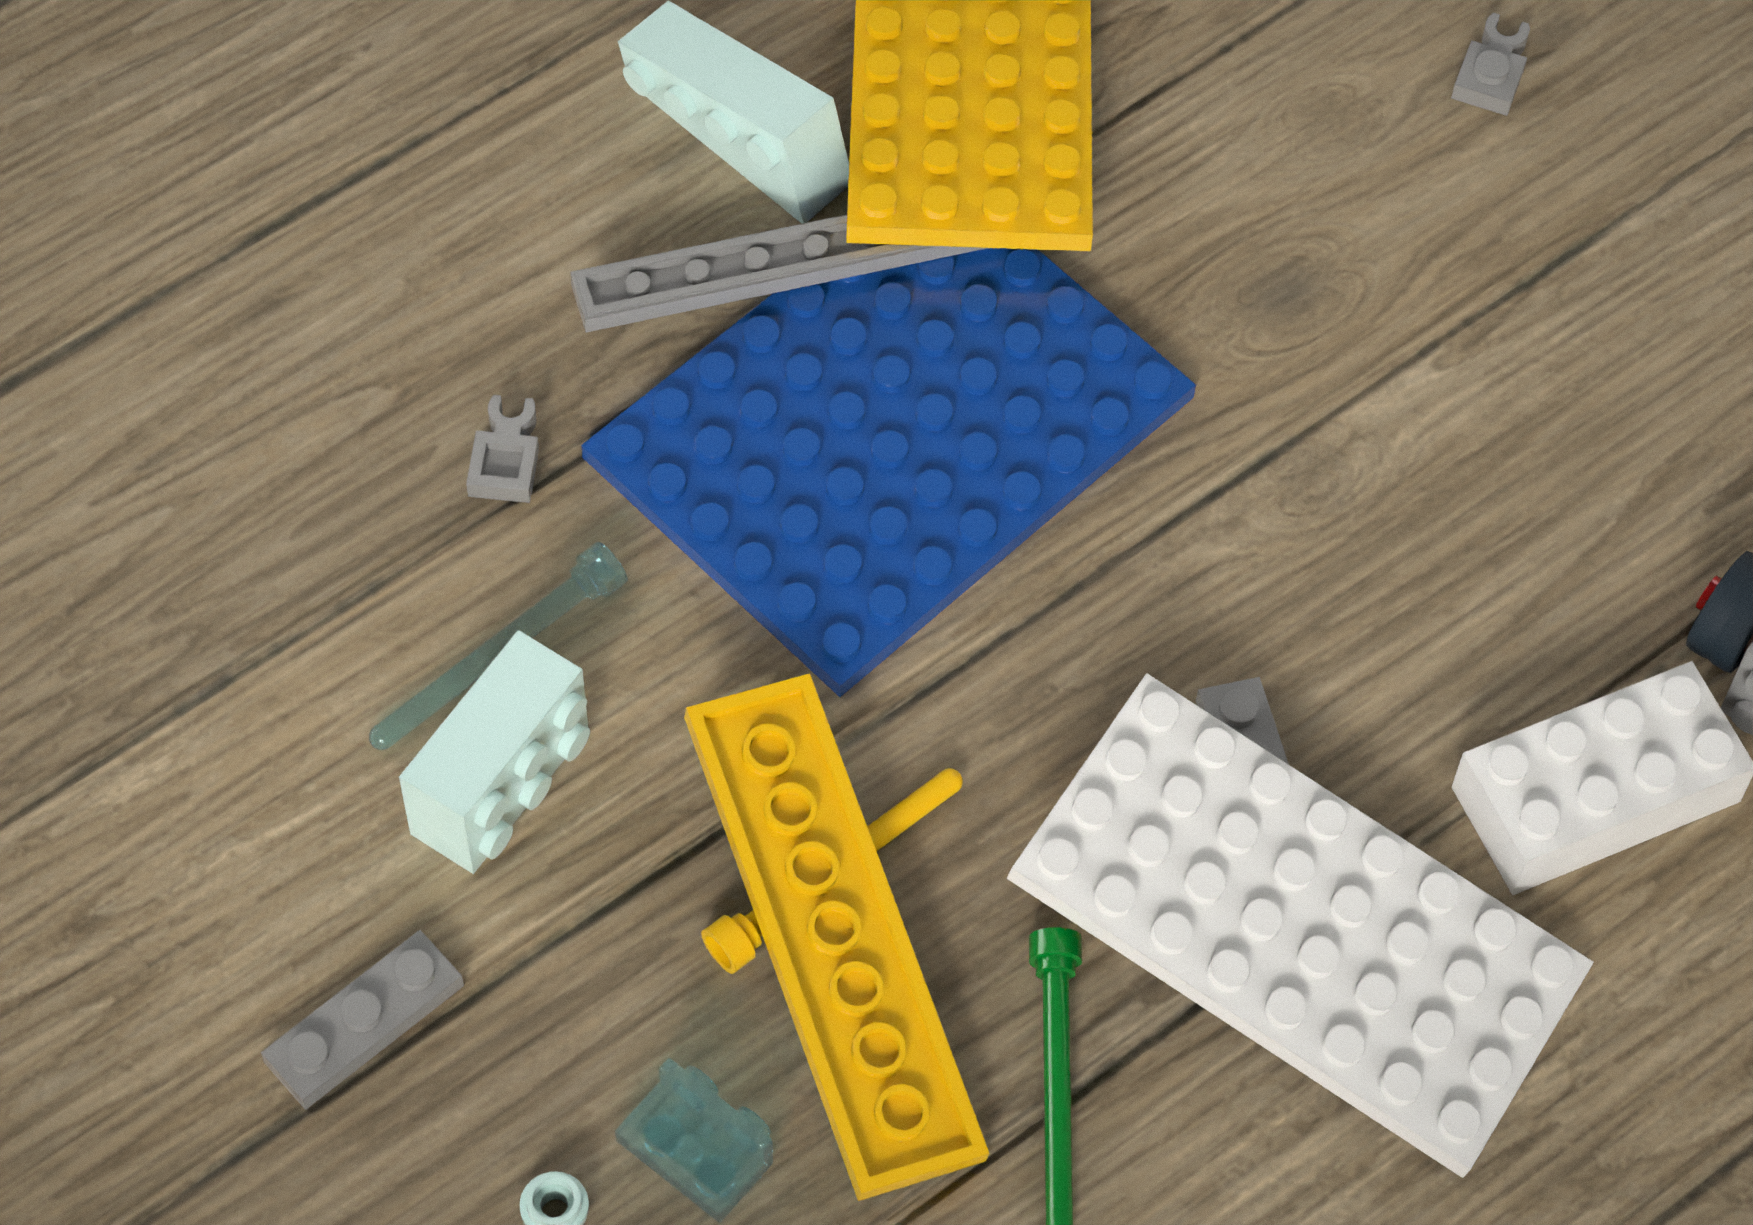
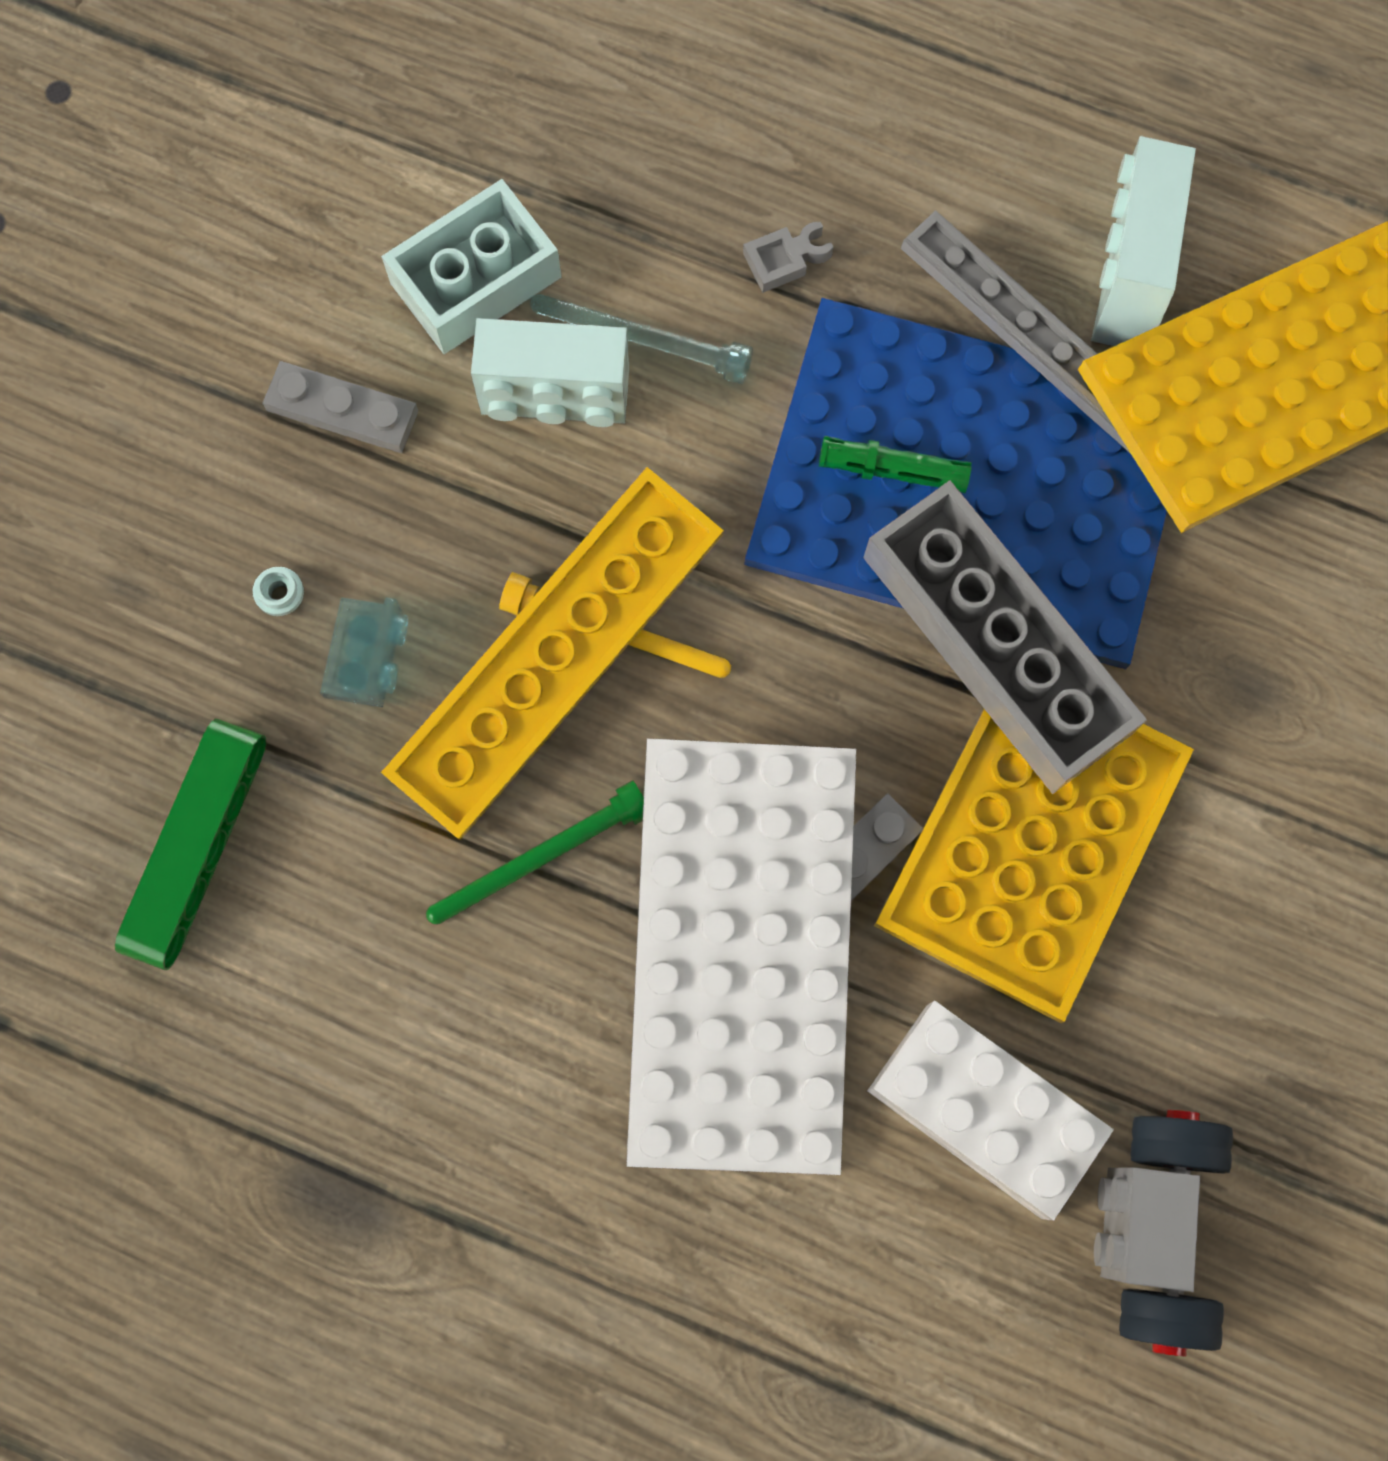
camera: 60 degrees right, 15 degrees up
none -> light aqua brick [381,179,561,354]
none -> green pin [818,435,972,493]
none -> light grey brick [863,481,1147,794]
none -> yellow plate [874,709,1194,1023]

